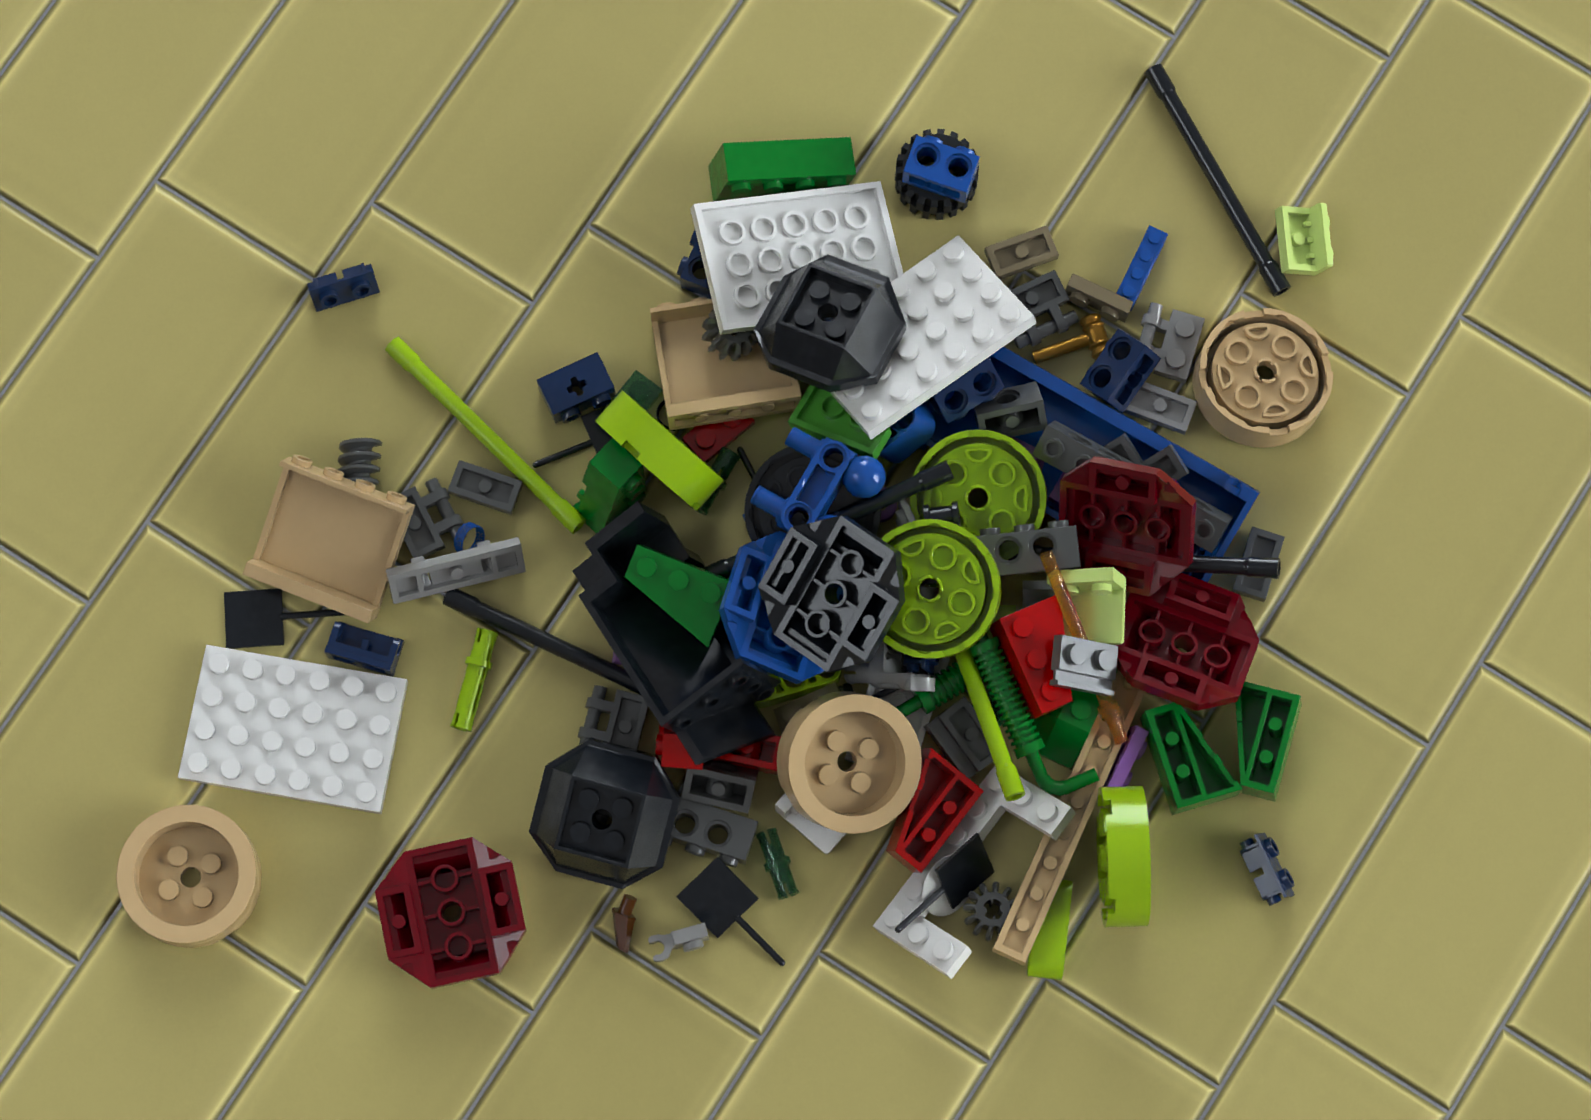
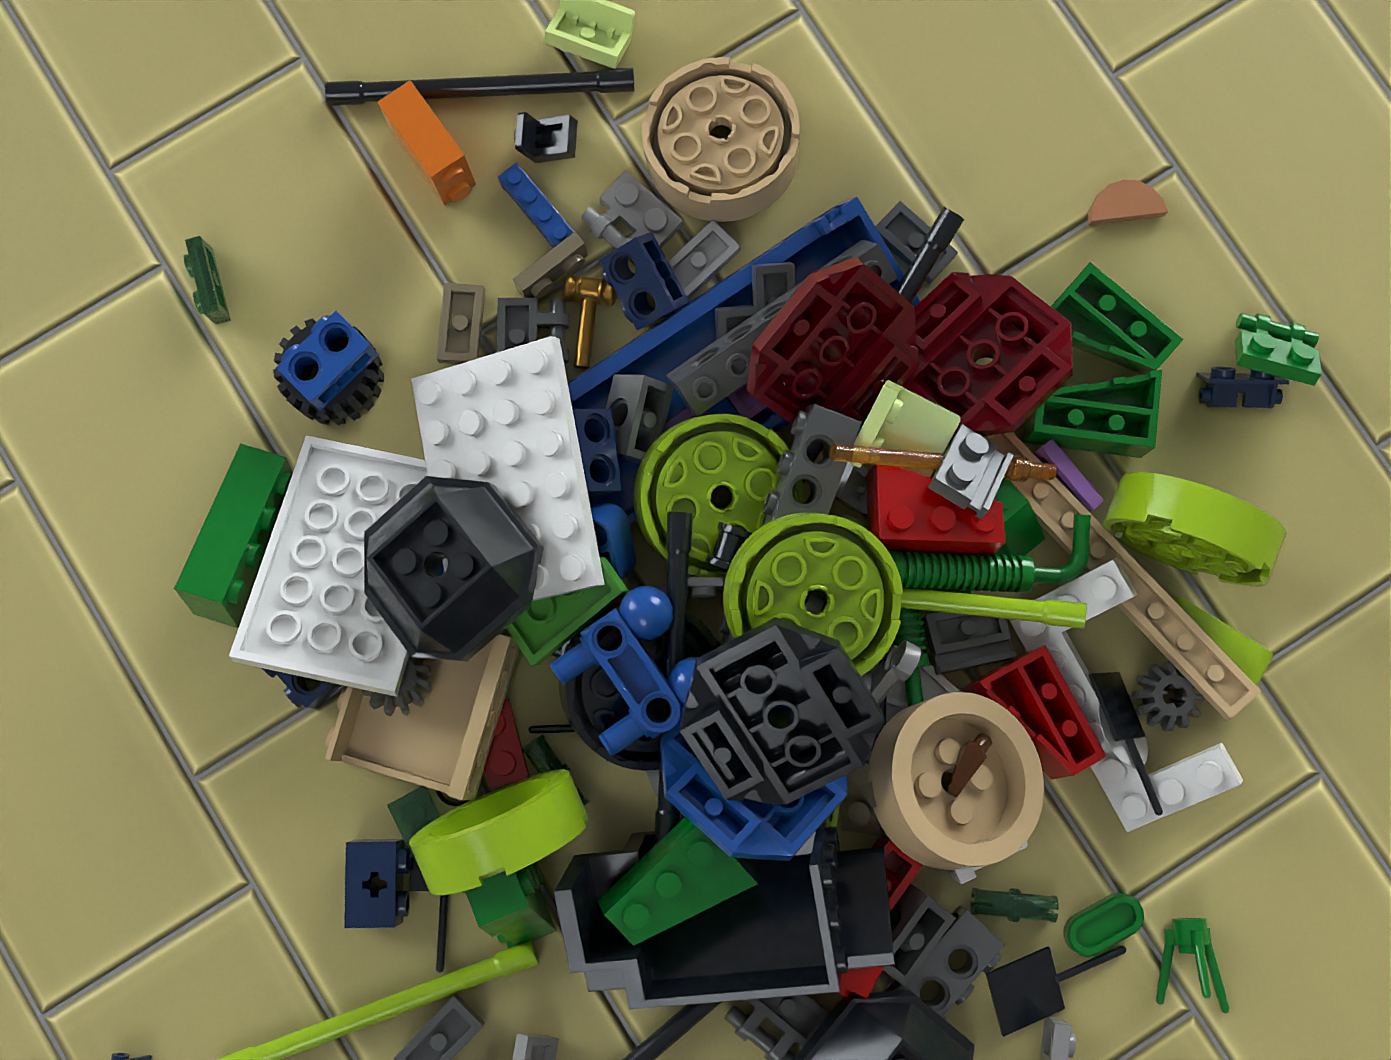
camera: 65 degrees left, 5 degrees up
none -> clear green plate [183,236,231,324]
none -> orange brick [377,80,476,206]
none -> black bracket [514,112,578,163]
none -> reddish brown bar [948,733,992,798]
none -> green tile [1063,893,1144,957]
none -> nougat tile [1088,180,1168,226]
none -> green plant [1156,918,1229,1013]
none -> green plate [1235,313,1322,386]

